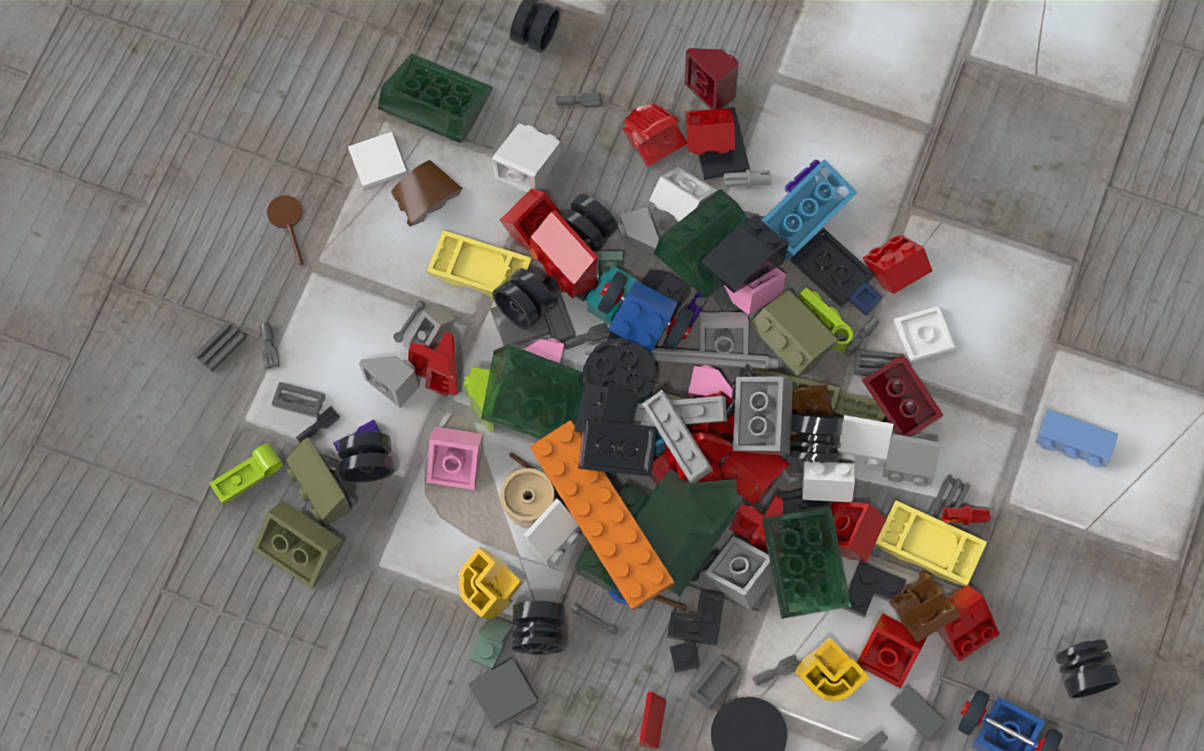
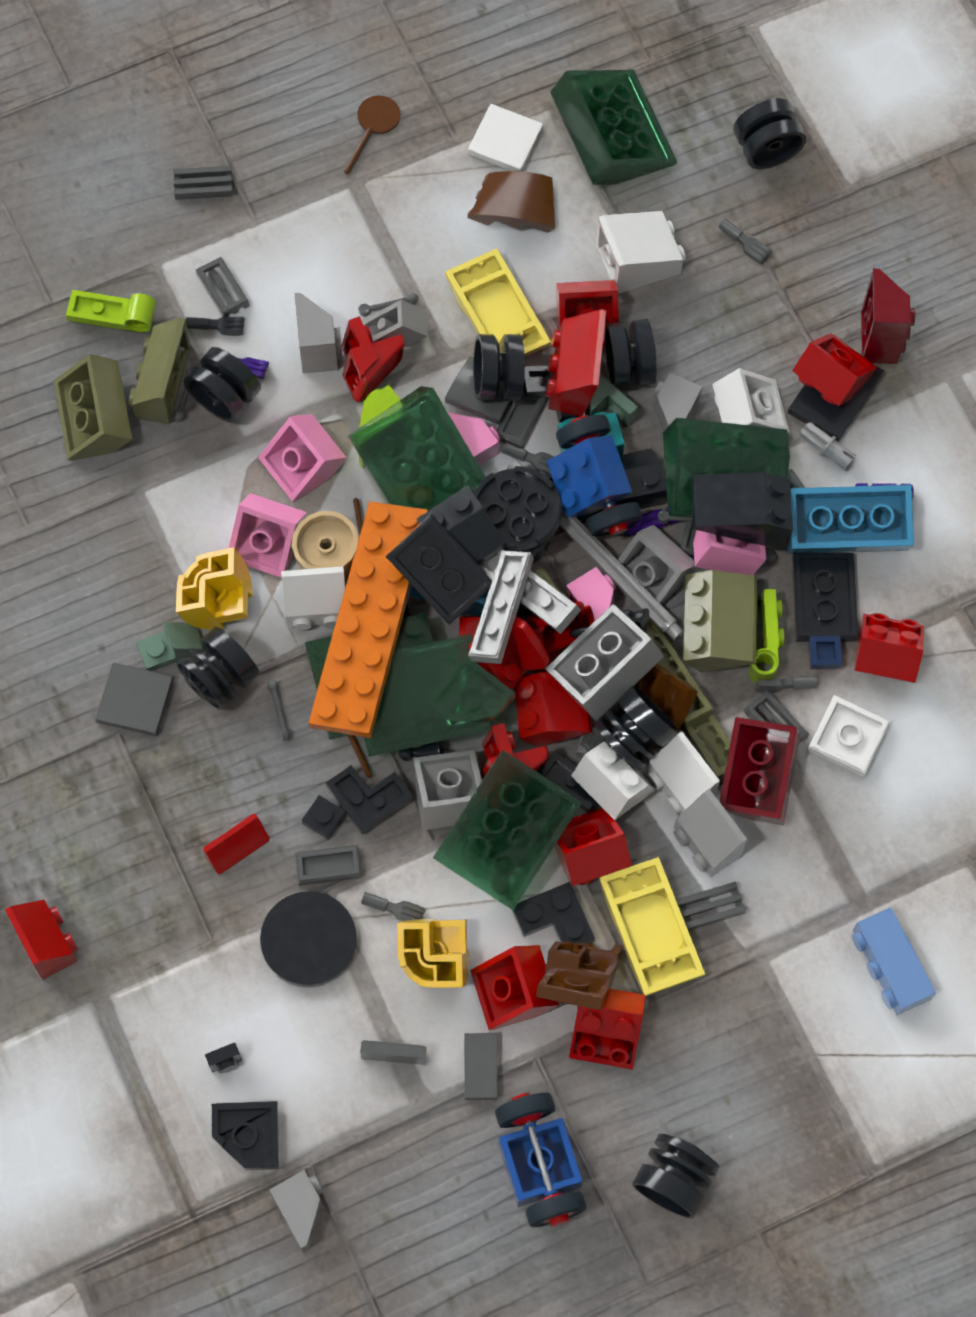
camera: 40 degrees right, 0 degrees up
dark grey piece [260,322,279,369] -> none
red piece [622,104,687,167] -> none
red axle [942,505,991,525] -> none
none -> bright pink slope [229,493,307,578]

